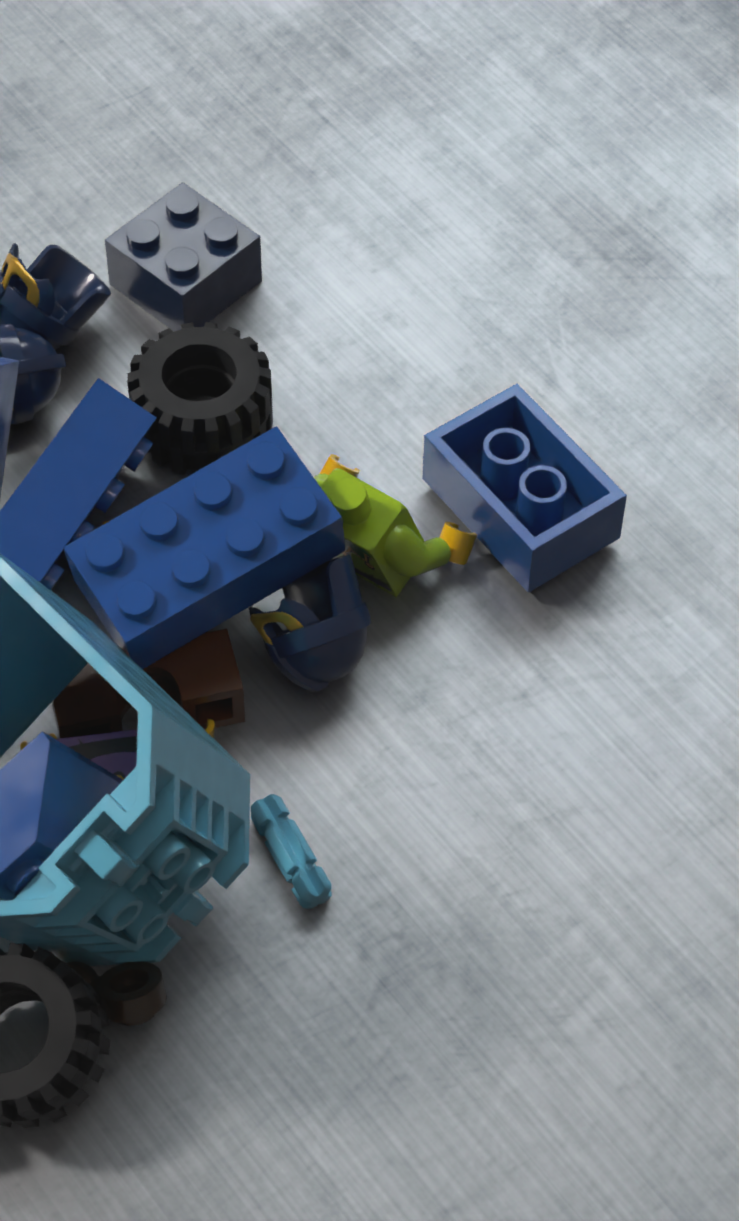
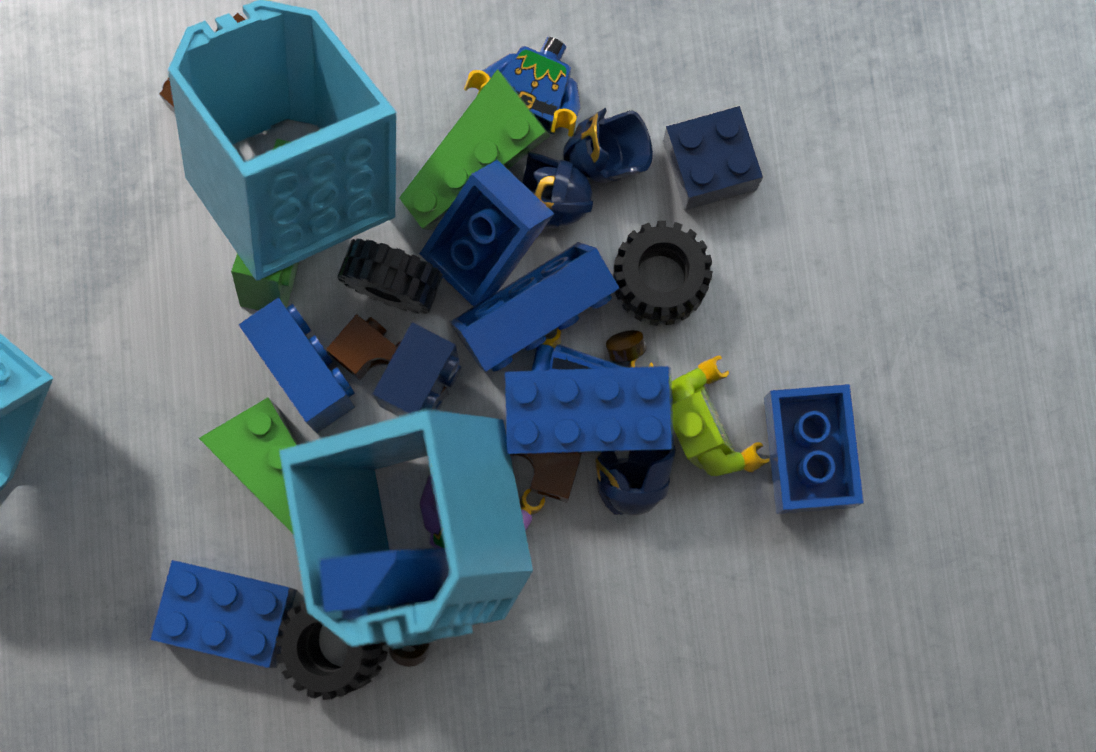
camera: 30 degrees right, 25 degrees up
medium azure axle [250,794,332,909] -> none

